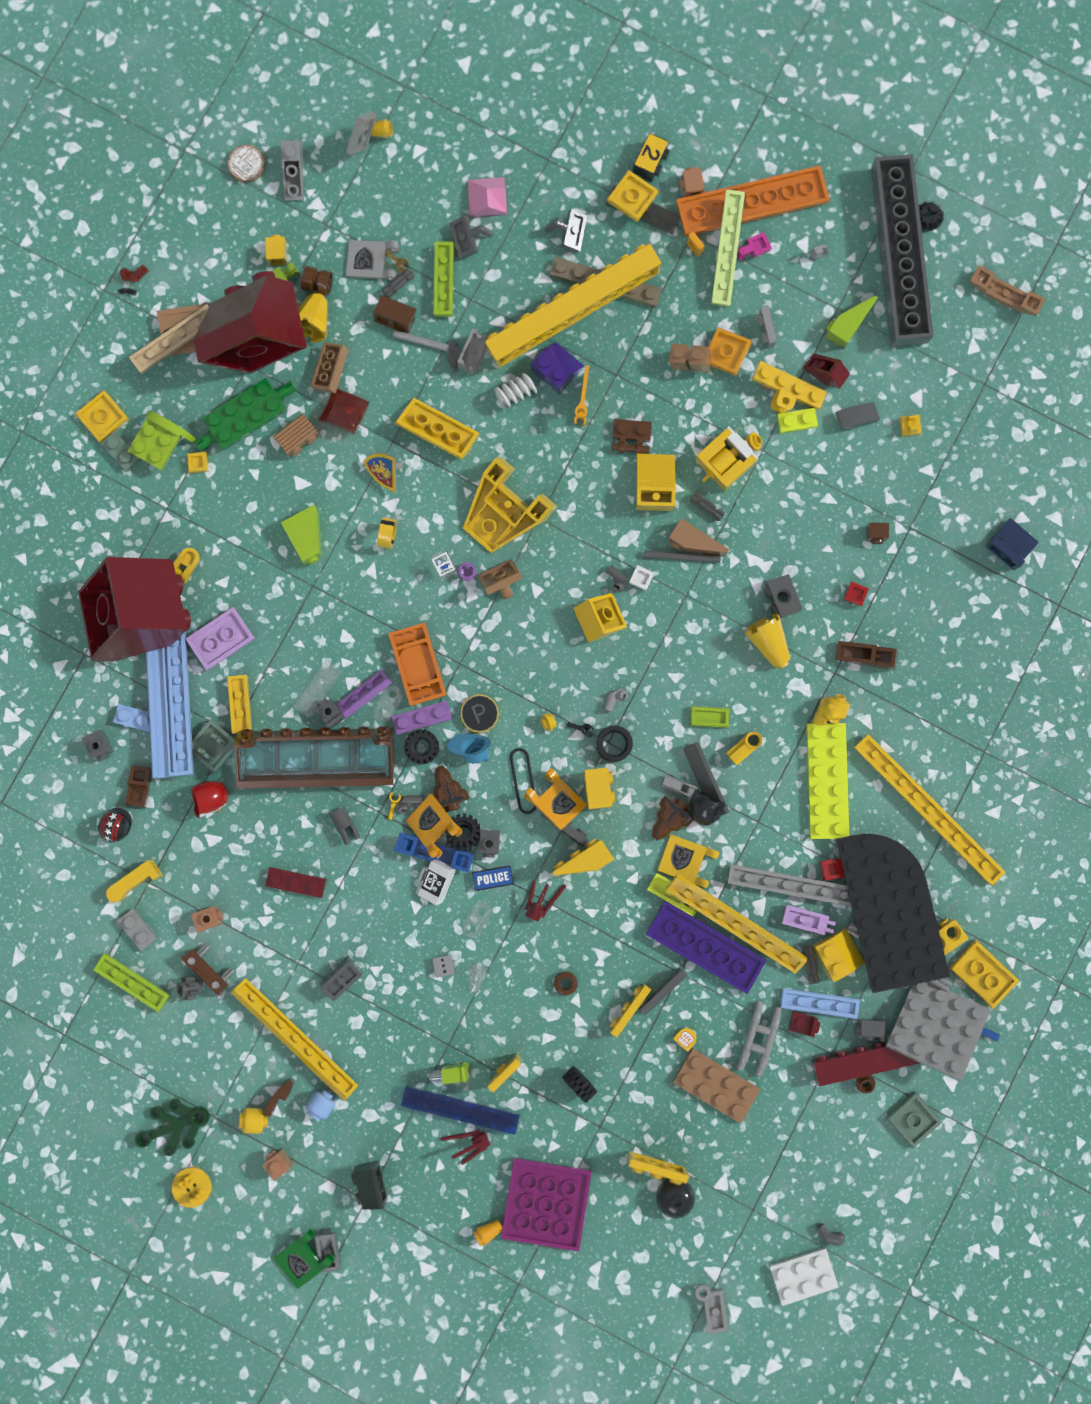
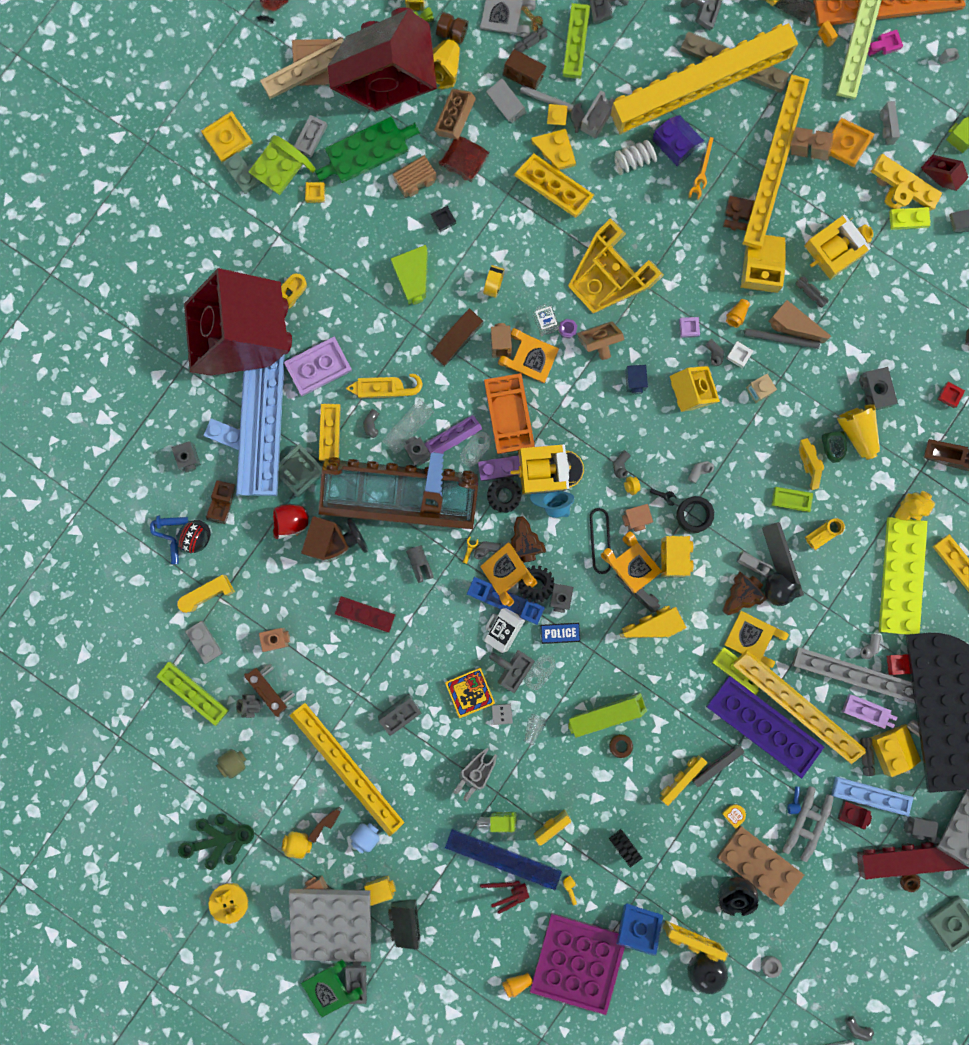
camera: 10 degrees right, 0 degrees up
shield [363,453,403,493] -> none
dark red plant [525,880,566,922] -> none
none -> blue piece [150,515,189,565]
none -> olive head [216,749,246,779]
none -> light grey plate [289,889,371,962]
none -> light grey plate [294,115,328,158]
none -> reddish brown piece [301,516,368,563]
none -> yellow plate [346,374,422,398]
none -> dark grey arm [363,409,379,438]
none -> yellow brick [364,876,396,906]
none -> medium blue piece [420,452,444,514]
none -> black plate [431,206,456,232]
none -> reddish brown slope [431,308,483,367]
none -> tile [445,667,495,719]
none -> light grey hinge [453,748,497,802]
none -> light grey hinge [486,79,527,123]
none -> dark grey plate [489,650,535,694]
none -> medium nougat piece [491,323,512,358]
none -> light orange flag [498,328,559,383]
none -> yellow piece [510,444,575,495]
none -> yellow wing [531,129,576,170]
none -> yellow brick [547,104,568,126]
none -> yellow hand [563,876,577,905]
none -> lime slope [568,693,647,738]
none -> dark grey arm [613,450,631,479]
none -> blue plate [616,903,663,956]
none -> nougat brick [622,504,653,532]
none -> dark blue brick [625,365,648,394]
none -> lavender tile [679,317,700,338]
none -> black cylinder [718,877,759,916]
none -> light orange cone [726,299,750,328]
none -> yellow plate [742,74,809,249]
none -> tan brick [746,374,777,403]
none -> light grey tile [761,956,782,978]
none -> blue hand [787,786,801,814]
none -> yellow wing [799,438,824,490]
none -> rock [822,431,847,463]
none -> light grey arm [860,634,881,659]

